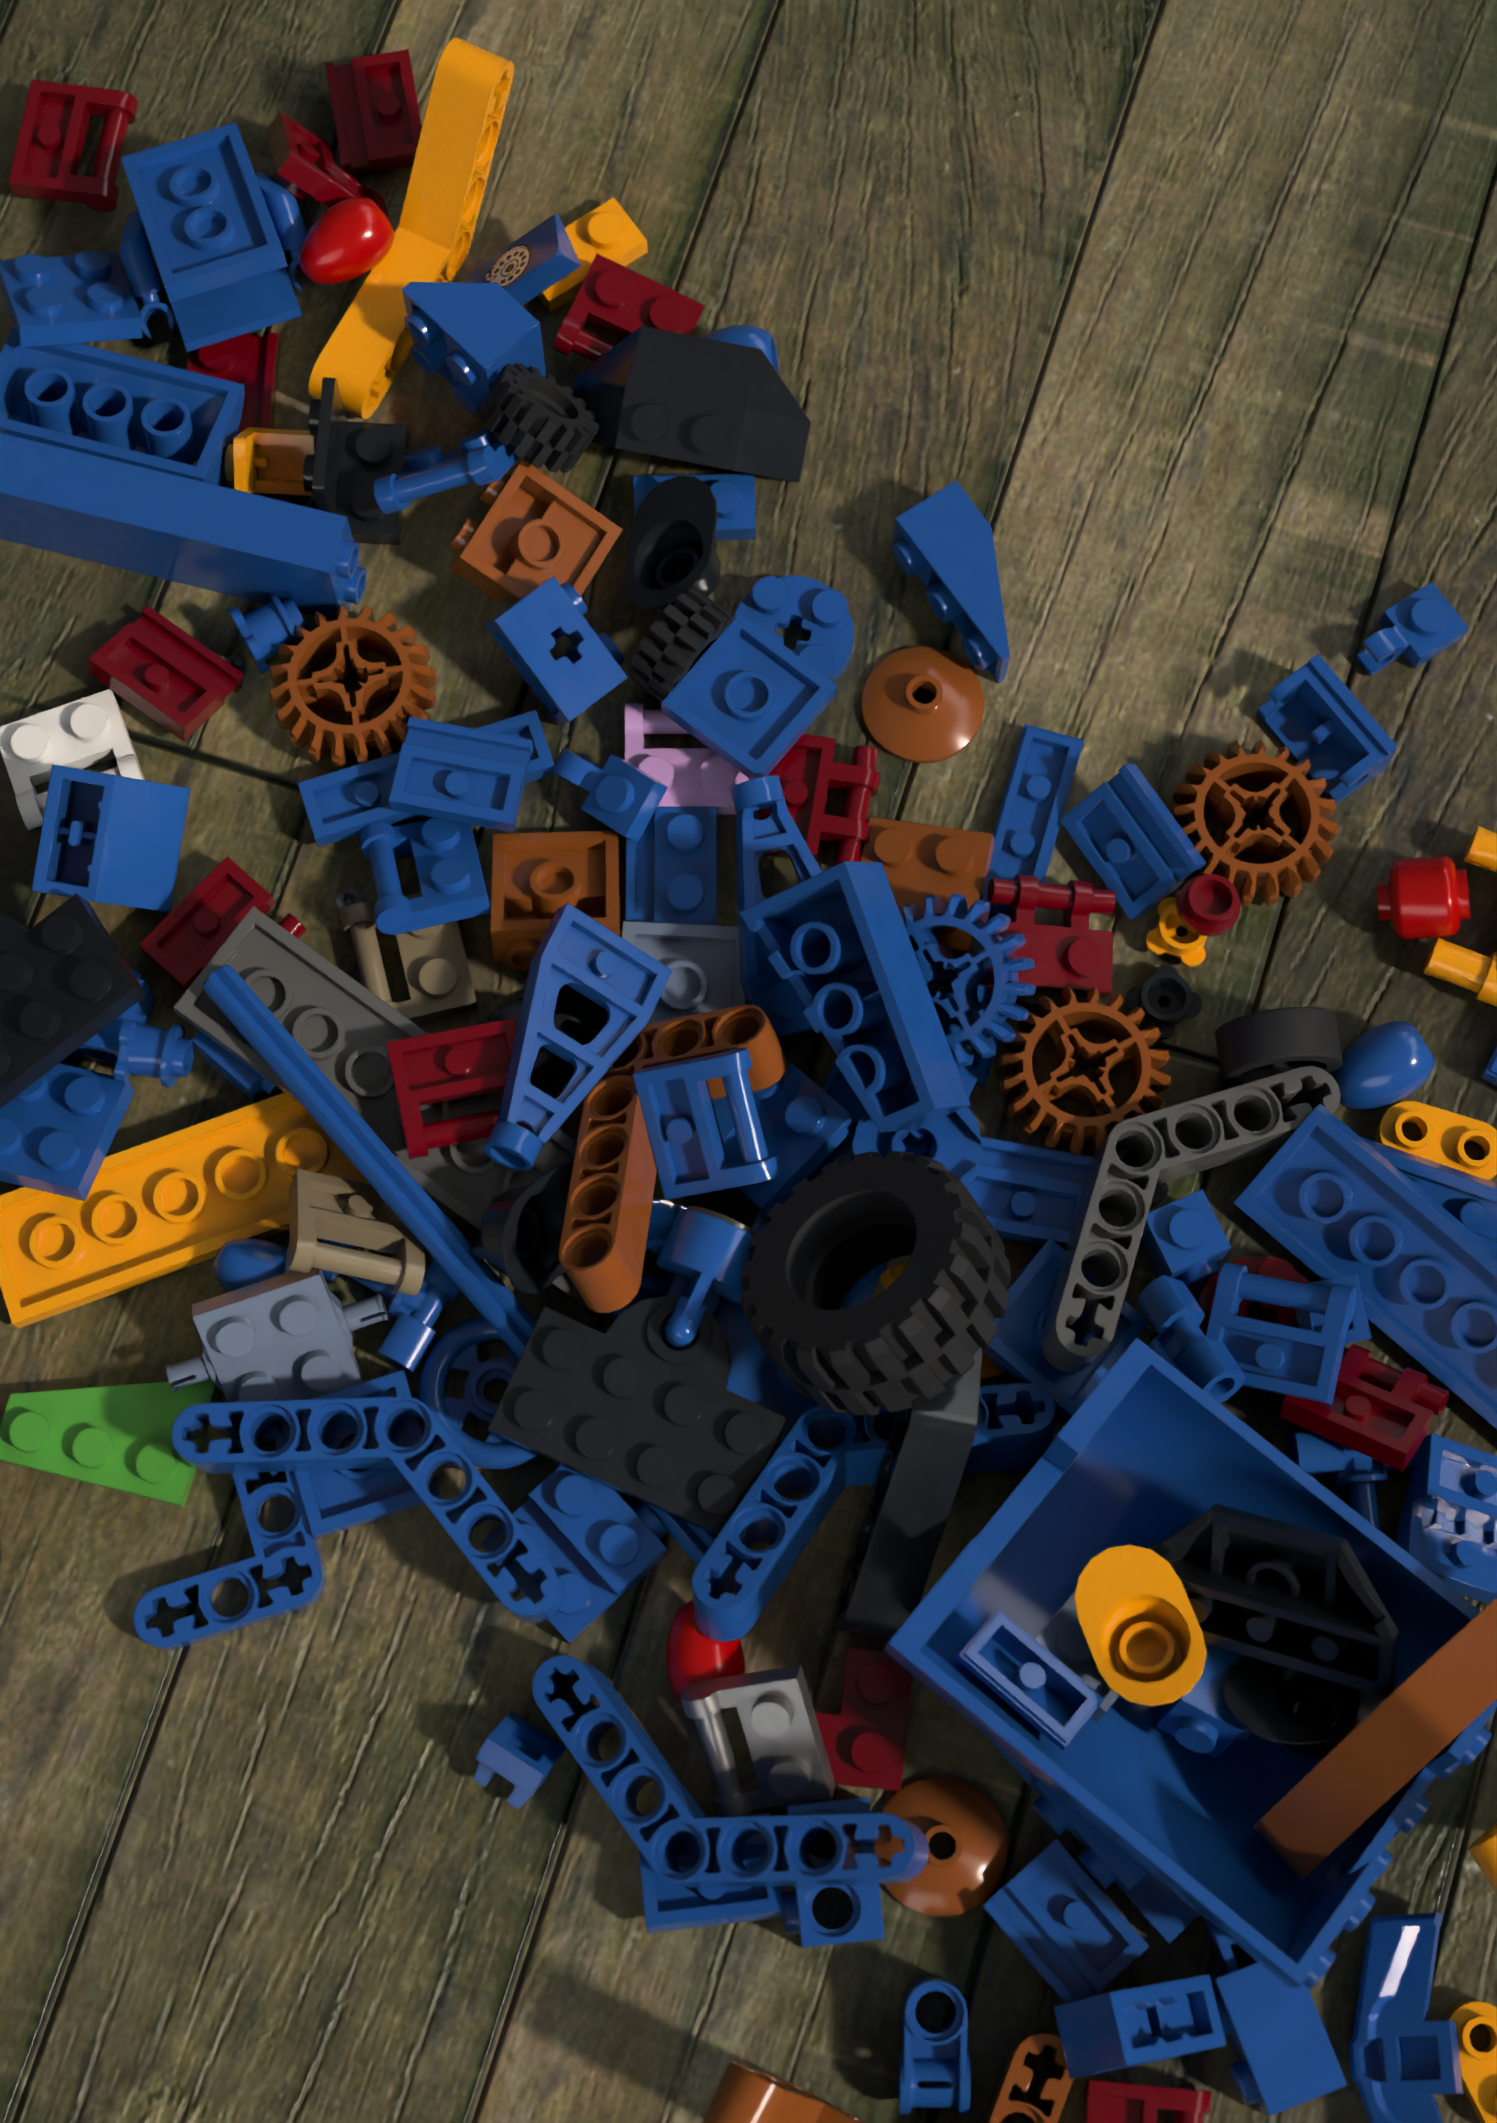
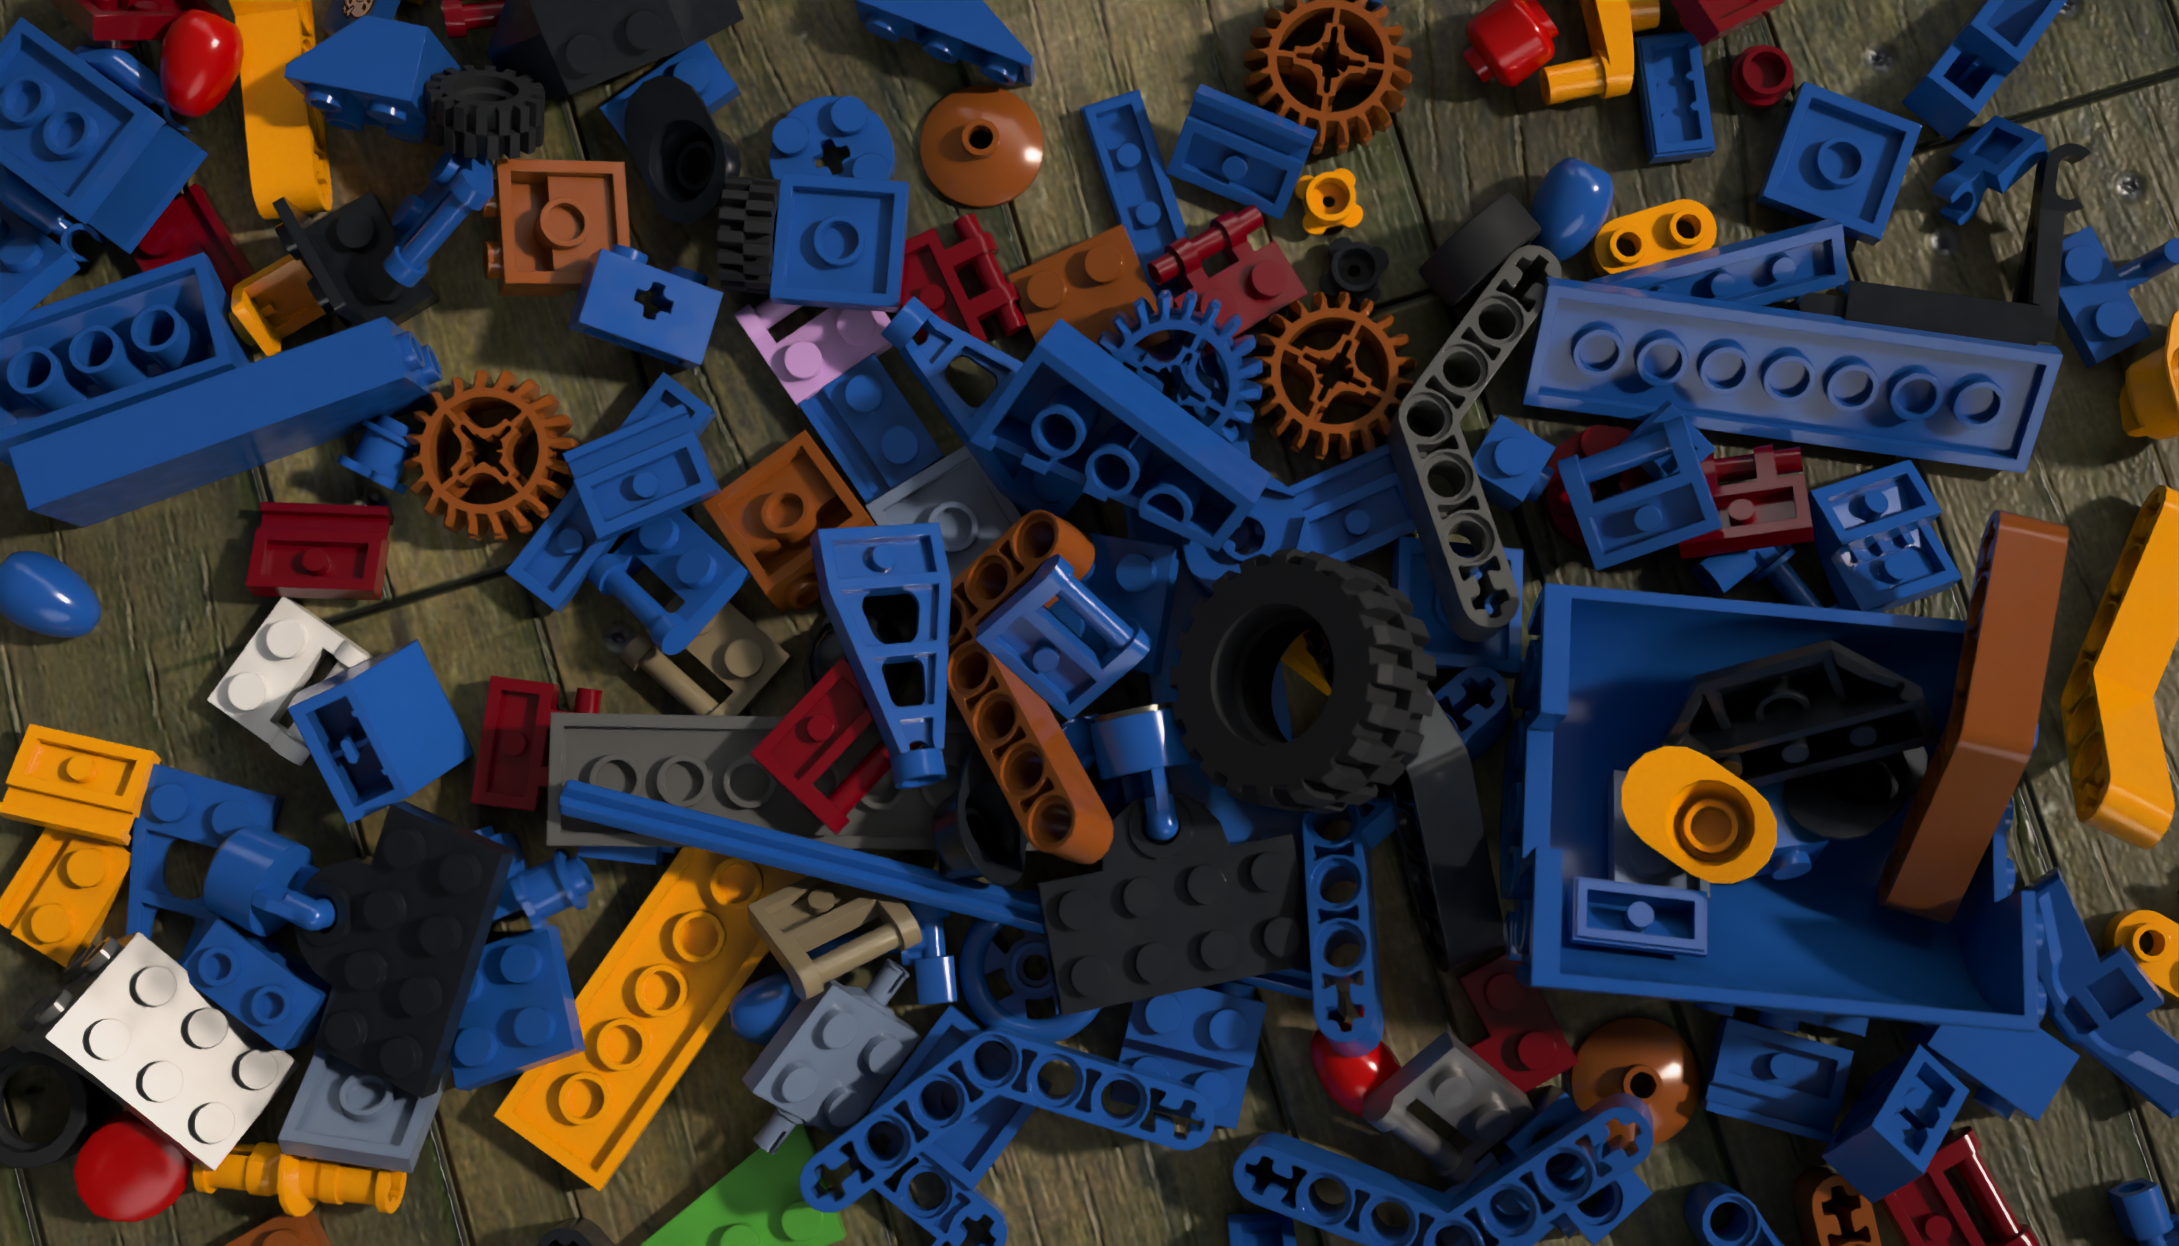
camera: 35 degrees left, 10 degrees up
blue plate [553,748,668,842] -> none
blue bar [1138,1275,1246,1403] -> none
dark red plate [1176,874,1241,936] -> none

